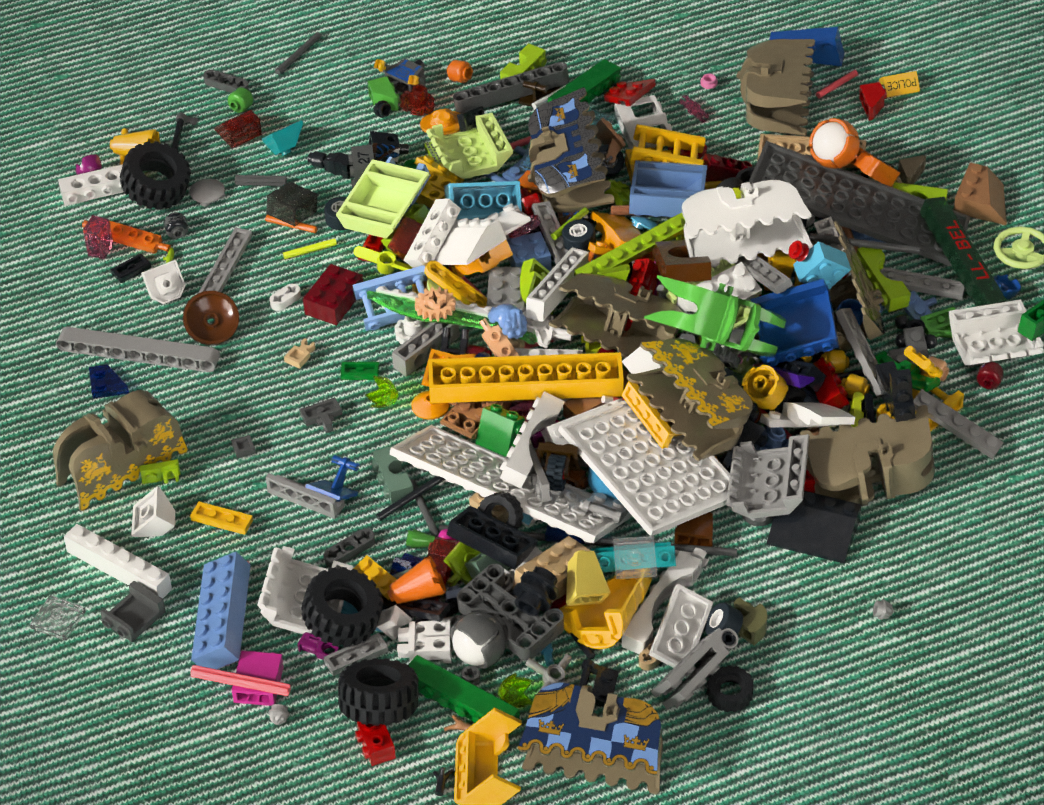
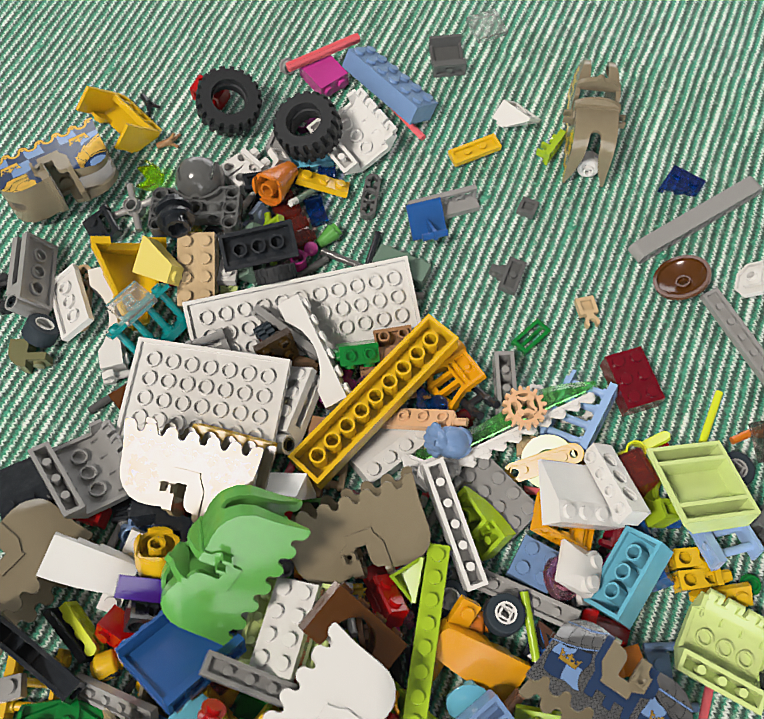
camera: 135 degrees right, 20 degrees up
white brick [64,524,172,599] -> none
white beam [269,284,301,311] -> none
clear neon green piece [365,376,398,408] -> none
green brick [408,655,520,735] -> none

